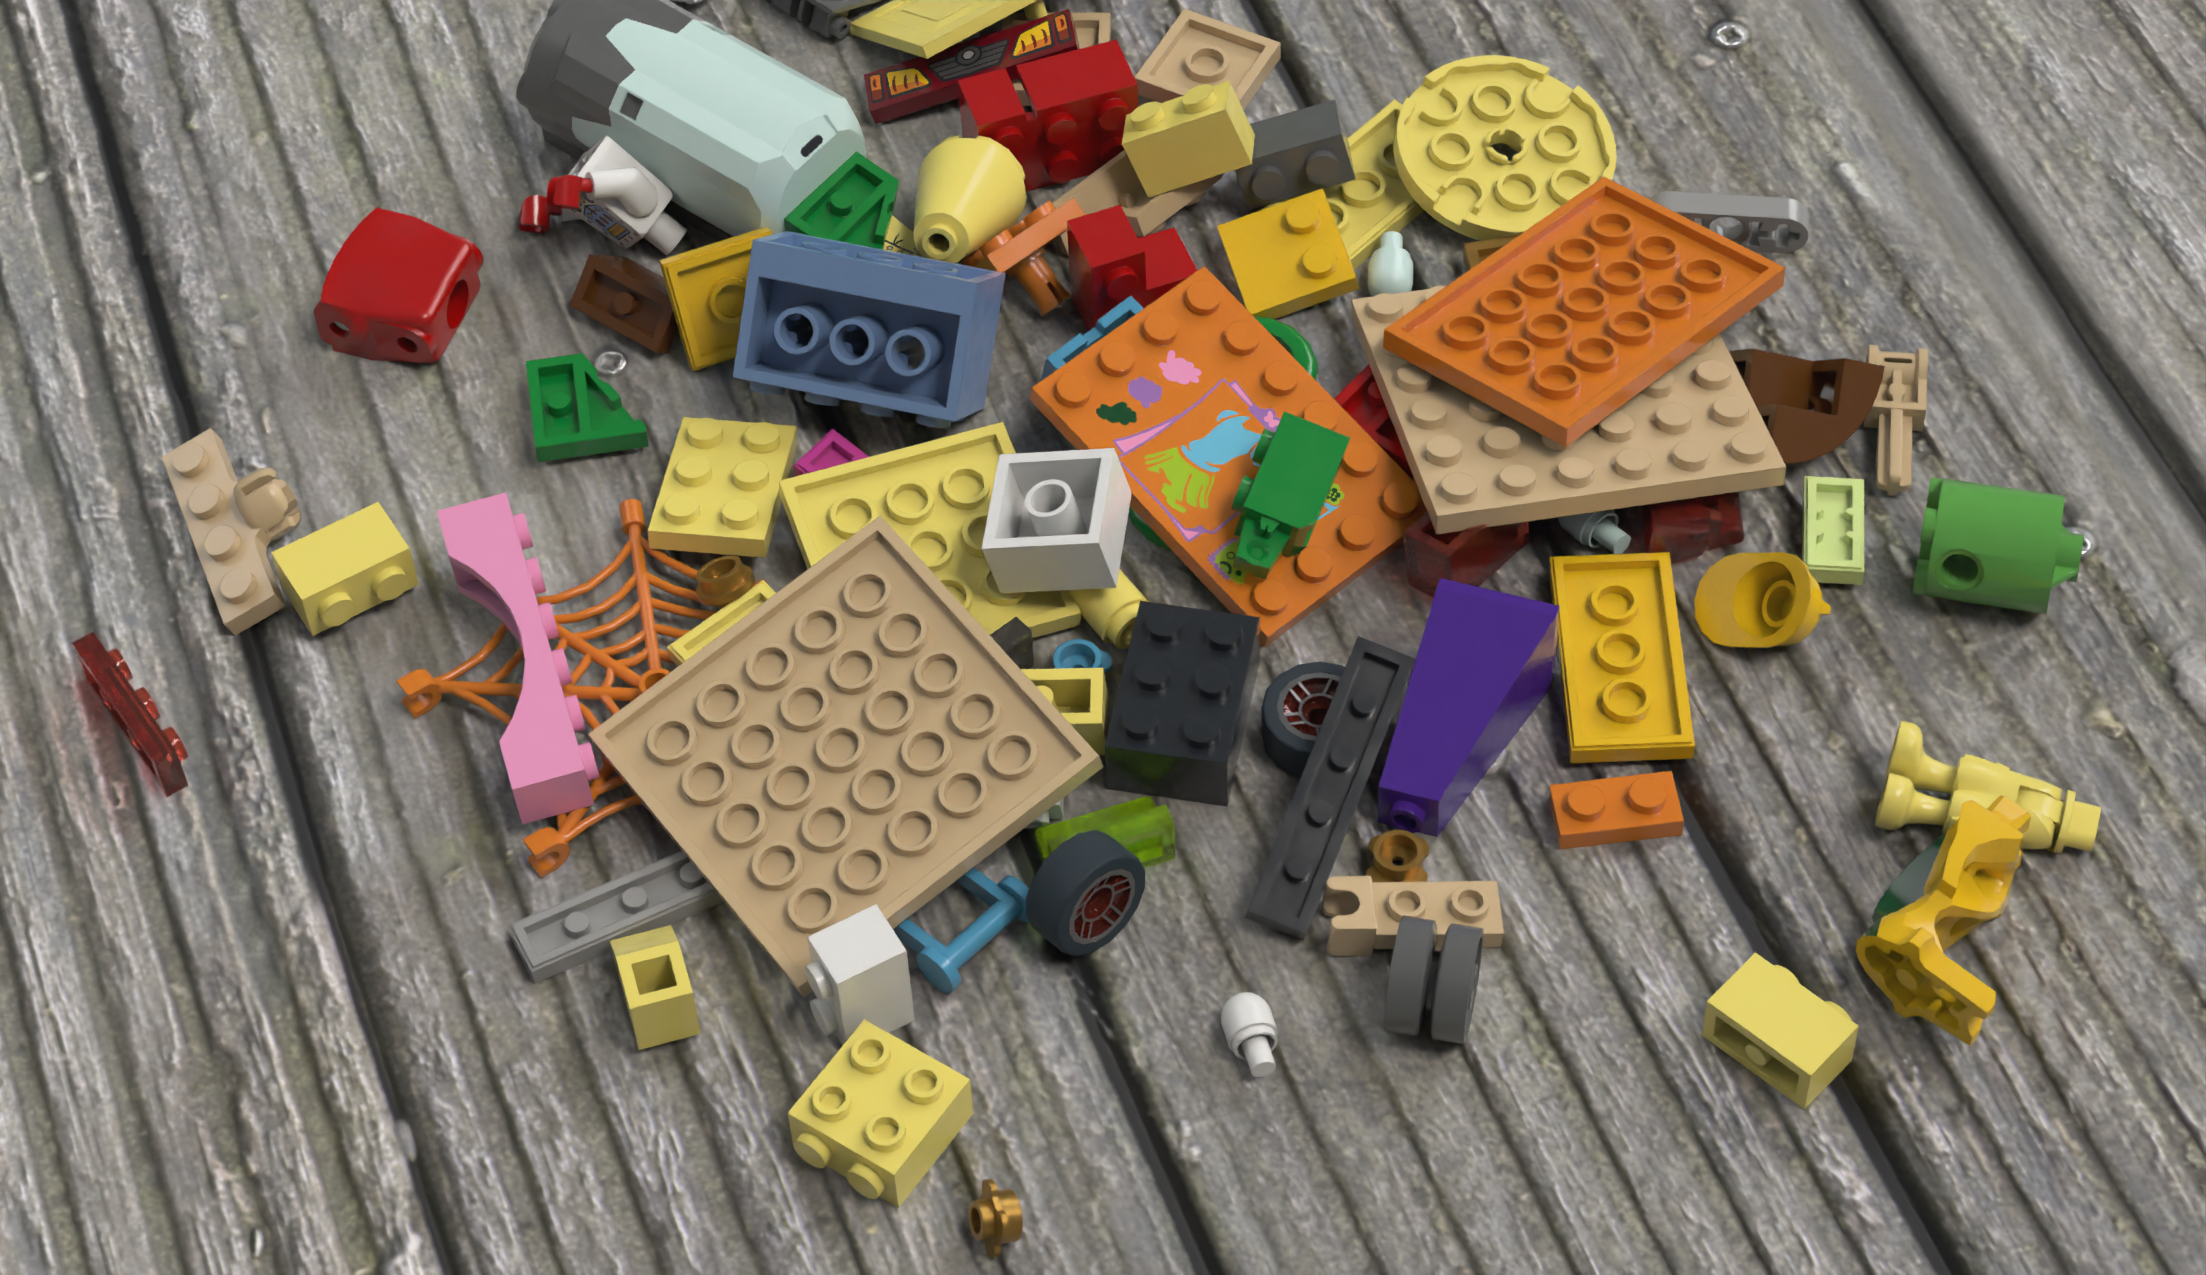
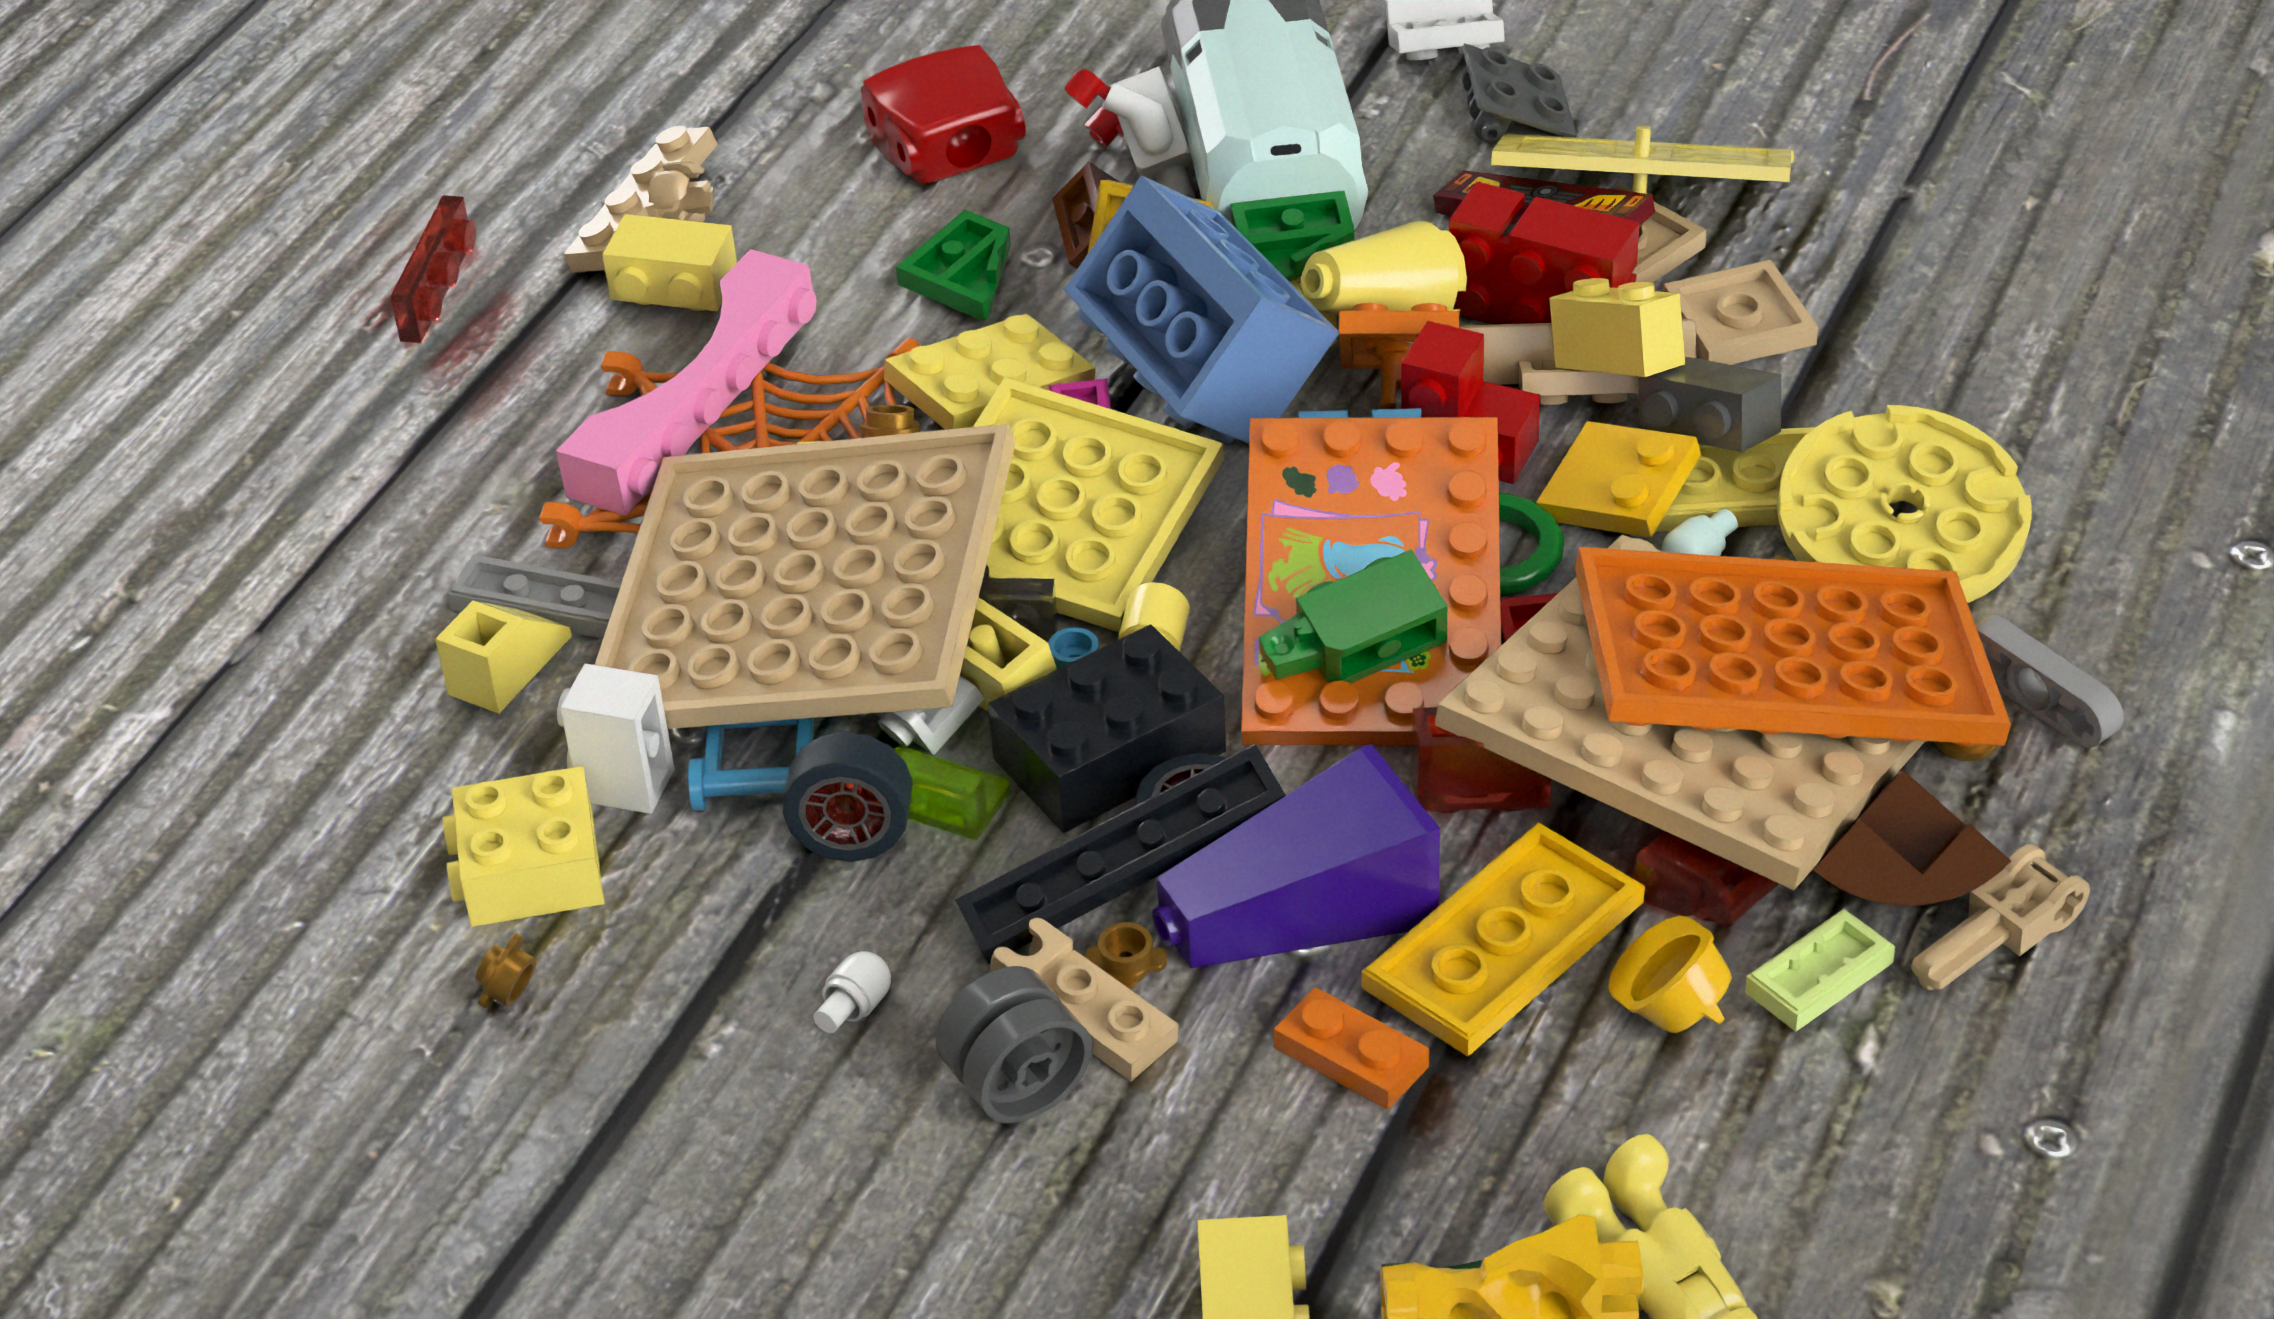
camera: 45 degrees right, 10 degrees down
white brick [982,448,1132,593] -> none
light aqua cylinder [1558,509,1631,554] -> none
bright green cylinder [1912,478,2084,614] -> none

